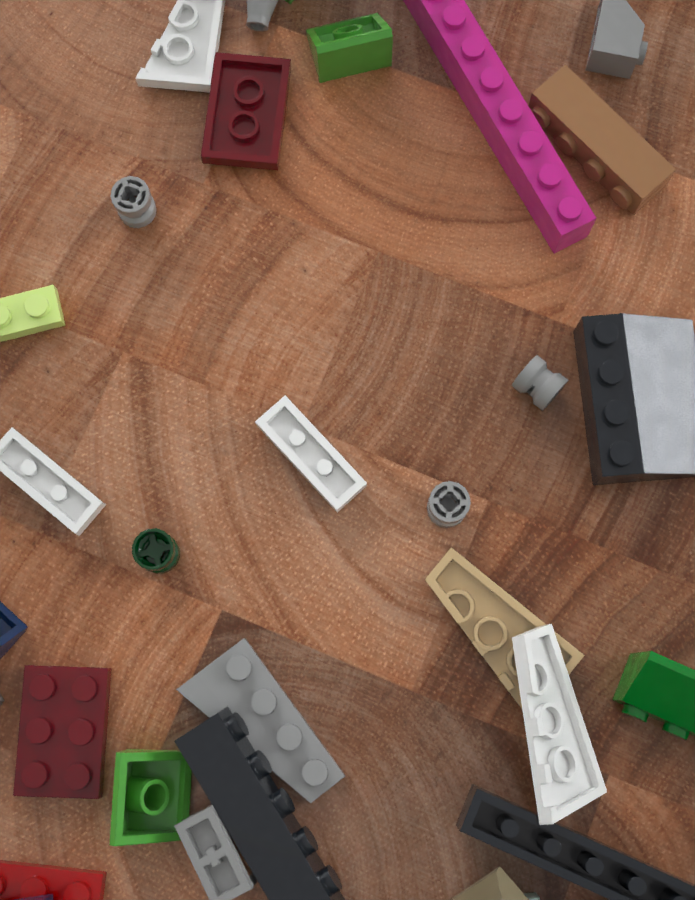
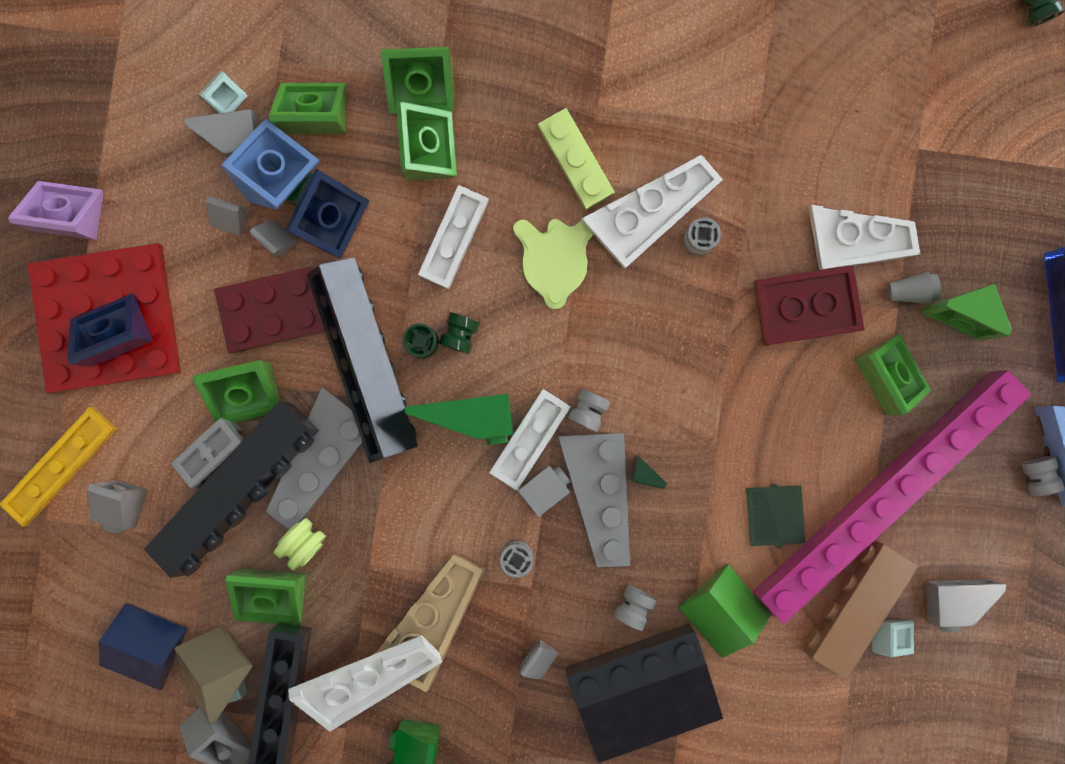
camera: 70 degrees right, 10 degrees up
none -> bright green slope [225,568,306,626]
none -> yellowish green wheel [273,518,326,571]
none -> brick [306,257,418,463]
none -> green slope [404,394,514,445]
none -> dark green wheel [439,312,480,354]
none -> yellowish green tile [513,219,593,310]
none -> light grey brick [518,464,571,517]
none -> light grey slope [520,639,558,679]
none -> light grey wing [558,433,630,567]
none -> light grey wheel [568,389,611,432]
none -> white wing [581,155,723,269]
none -> dark green slope [630,455,667,489]
none -> bright green slope [678,564,771,658]
none -> clear green piece [746,483,805,548]
none -> light aqua slope [872,619,914,657]

